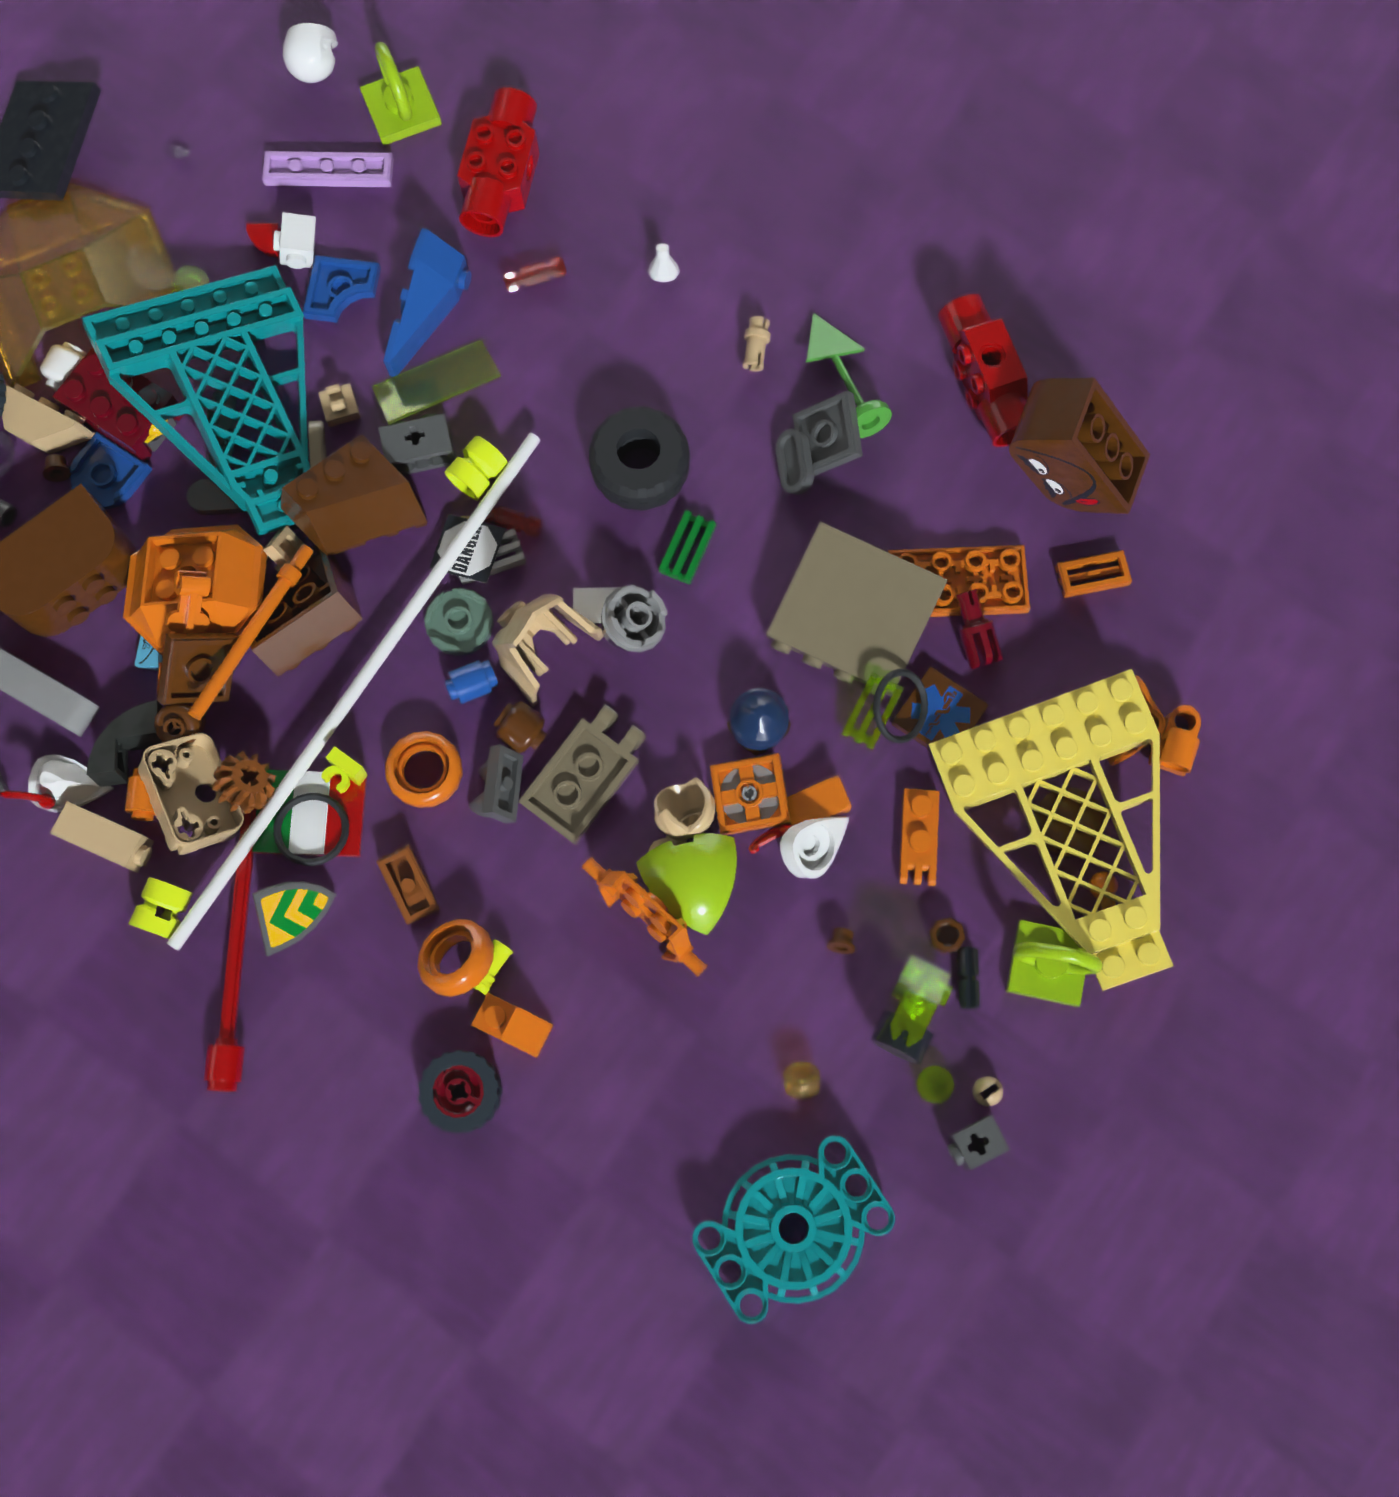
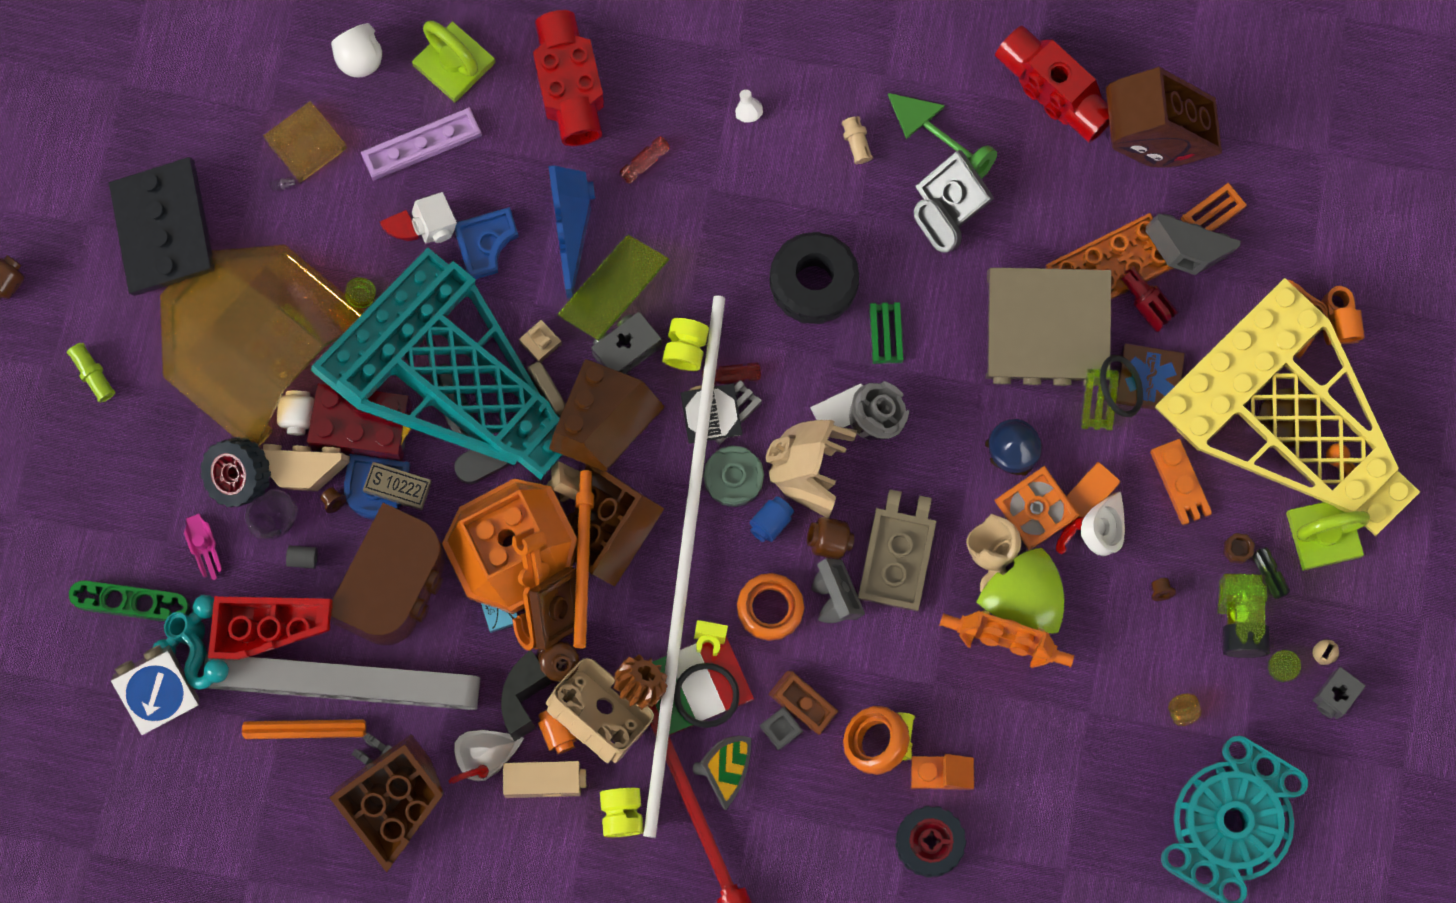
camera: 30 degrees left, 0 degrees up
none -> clear yellow plate [263,101,347,183]
none -> dark tan tile [363,462,432,511]
none -> dark grey tile [759,707,803,751]
none -> dark grey slope [1145,214,1241,275]

